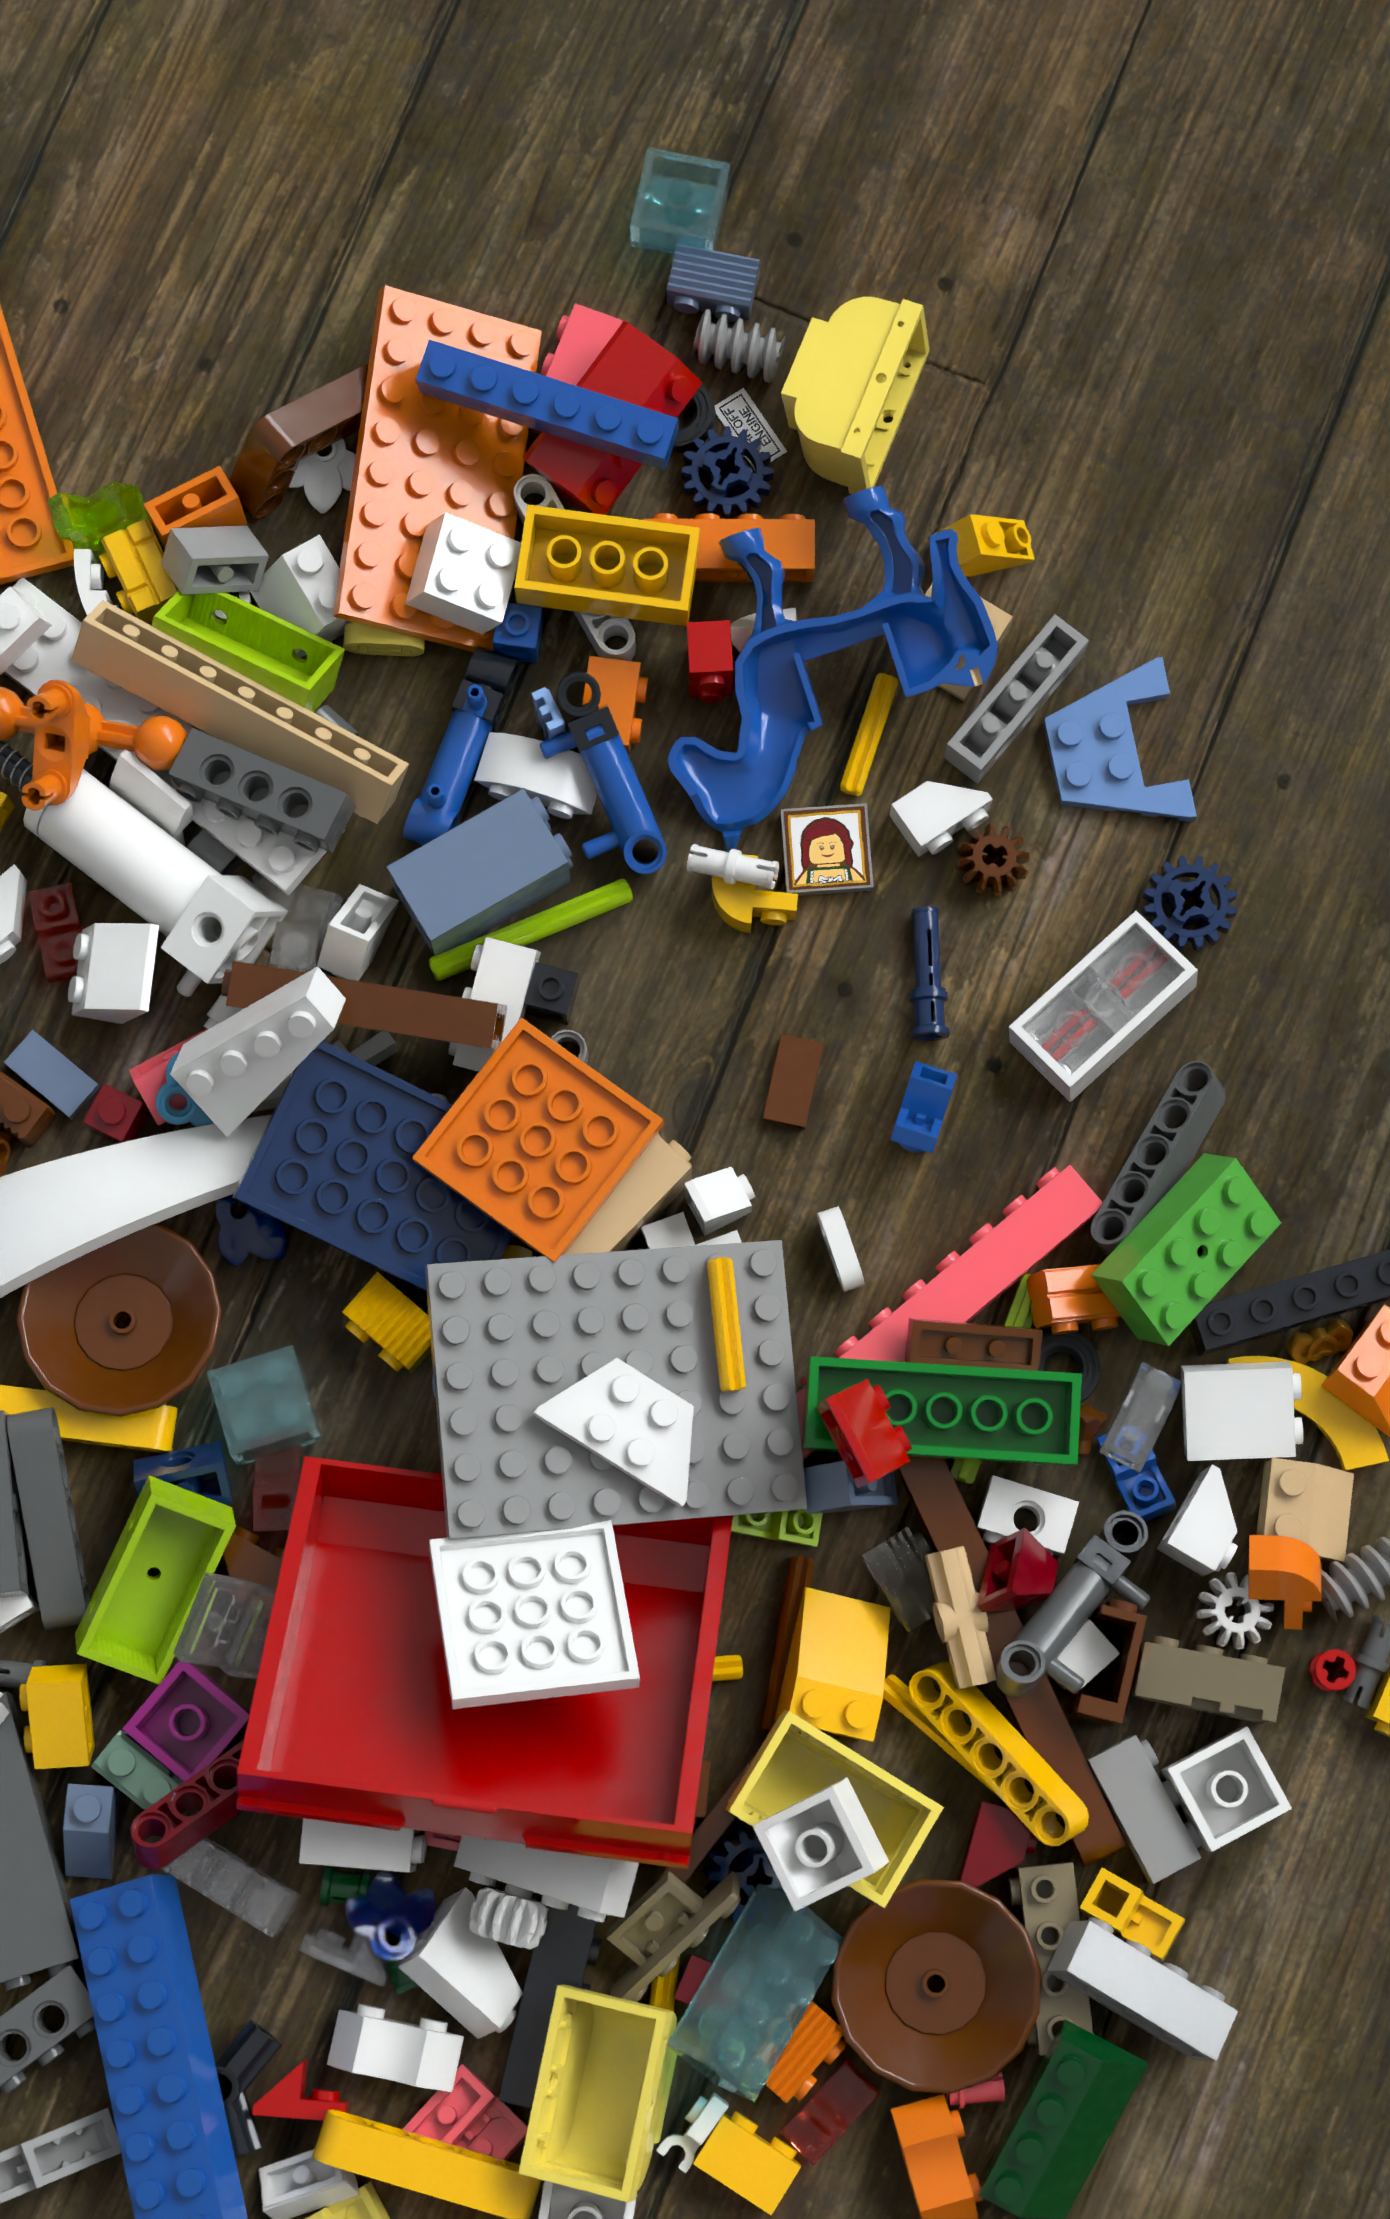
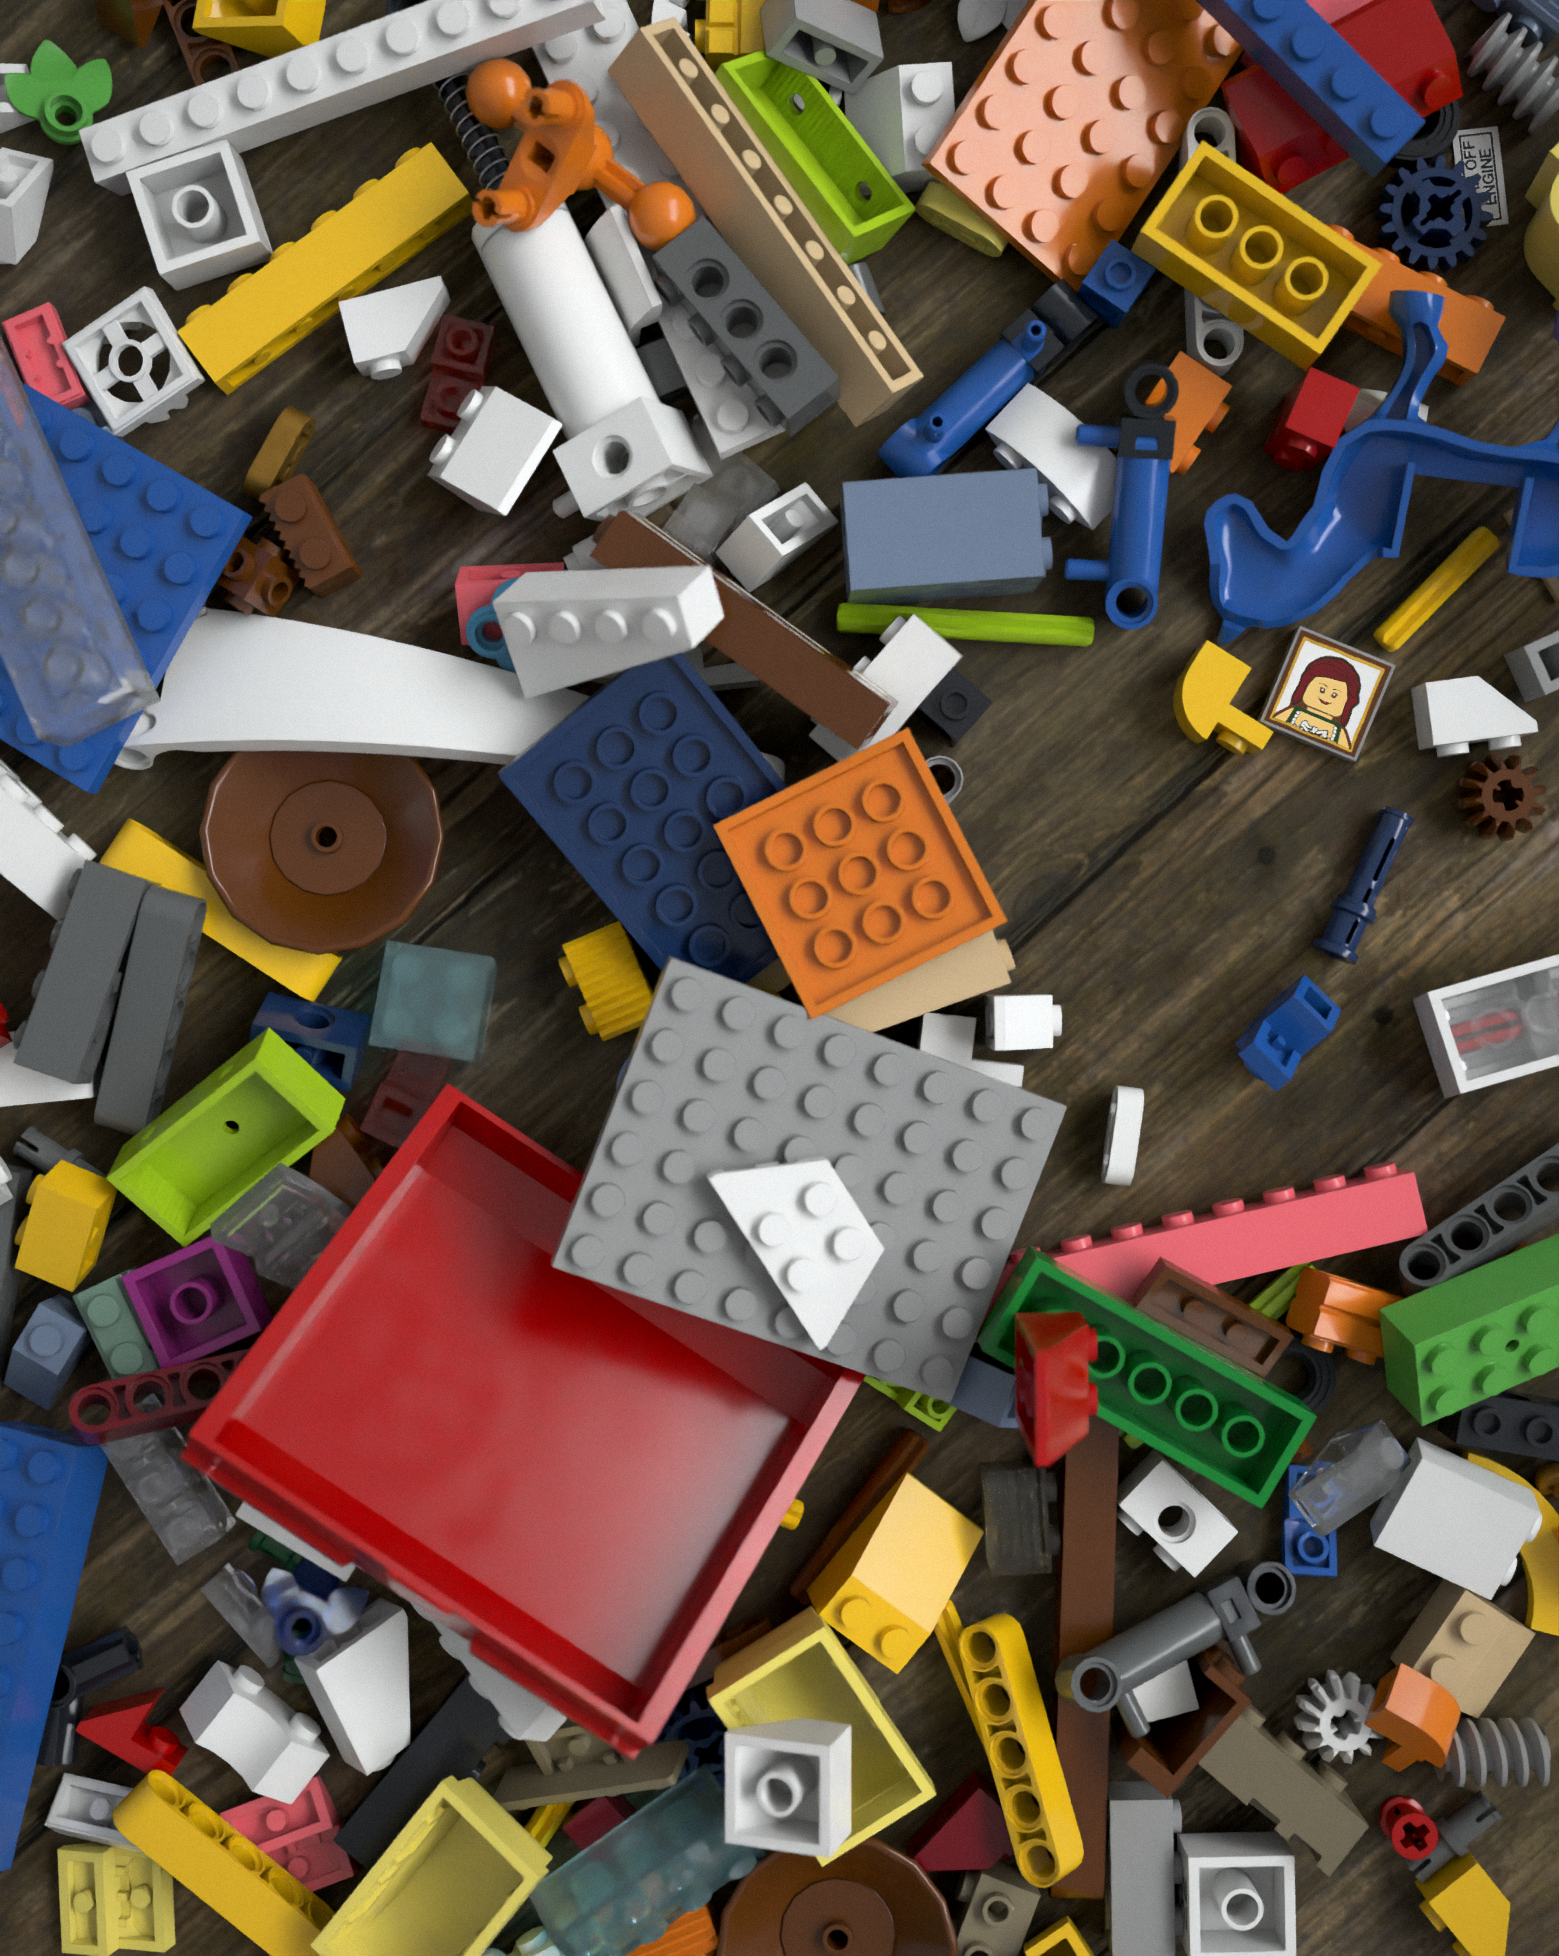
camera: 25 degrees right, 10 degrees up
sand blue tile [4,1029,100,1120] -> none
dark red brick [83,1083,150,1144] -> none
clear blue plate [215,1194,287,1267] -> none
white brick [405,512,521,635] -> none
white plate [429,1520,640,1709] -> none
white gear [469,1887,548,1949] -> none
light blue tile [531,687,566,740] -> none
white pin [687,844,779,889] -> none
yellow axle [707,1257,746,1392] -> none
reddish brown tile [762,1034,824,1130] -> none
tan piece [924,1546,997,1689] -> none
dark red slope [977,1528,1059,1612] -> none
white slope [1157,1465,1238,1576] -> none

